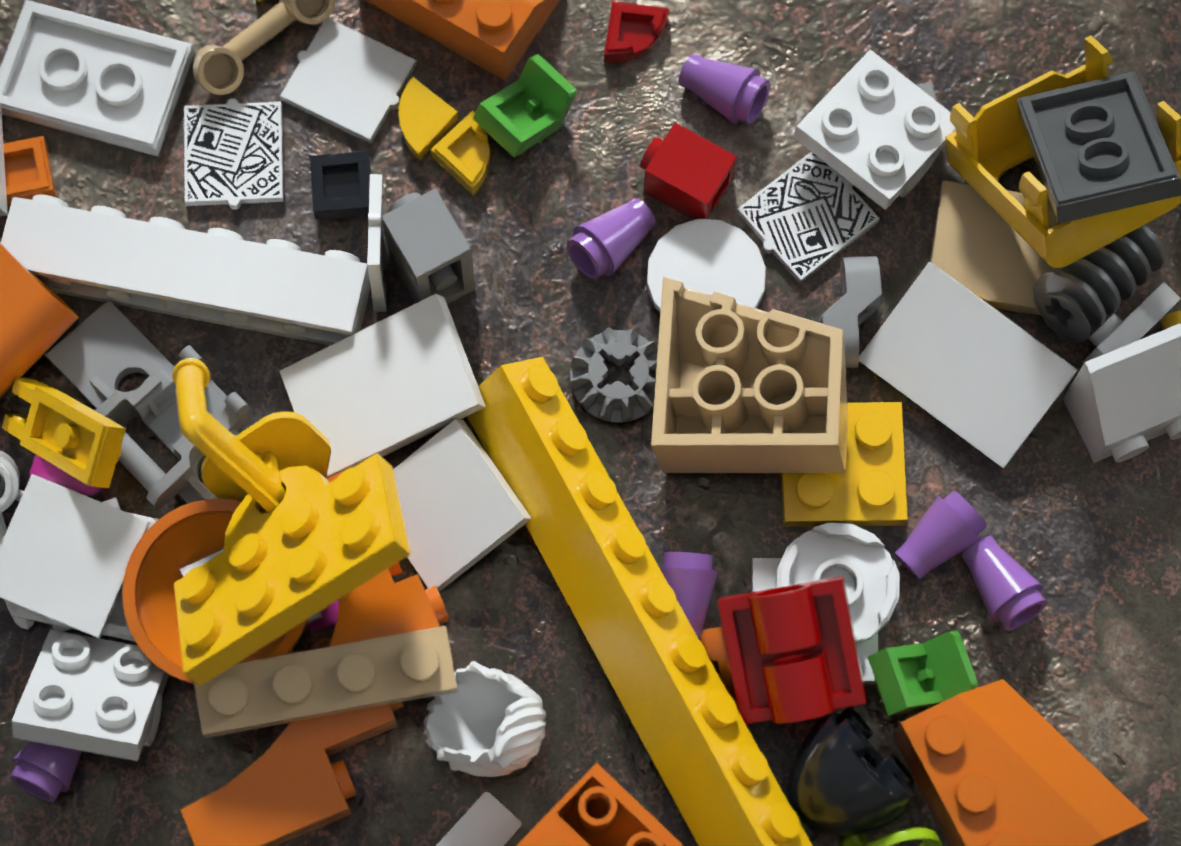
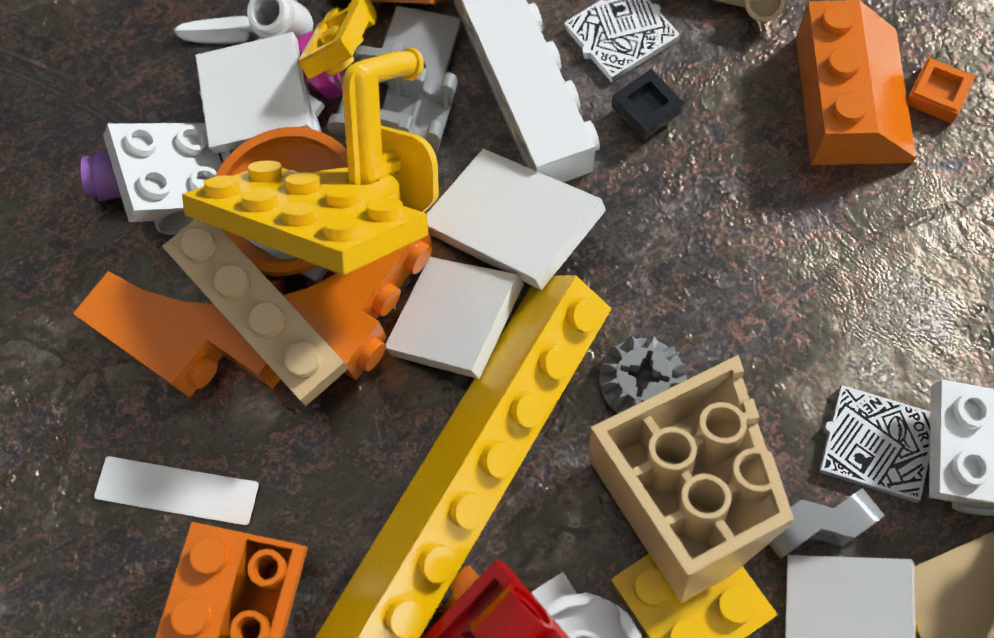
camera: 65 degrees right, 5 degrees down
white piece [280,18,417,144] -> none
white piece [367,174,388,312] -> none
light grey brick [381,188,475,304] -> none
yellow tile [399,77,458,161] -> none
white hair [423,661,546,777] -> none
yellow tile [431,110,490,195] -> none
bright green bracket [473,54,577,158] -> none
medium lavender cone [566,198,656,280] -> none
red tile [604,1,669,63] -> none
red brick [640,123,737,220] -> none
white tile [647,219,766,312] -> none
medium lavender cone [659,552,718,642] -> none
medium lavender cone [679,53,770,124] -> none

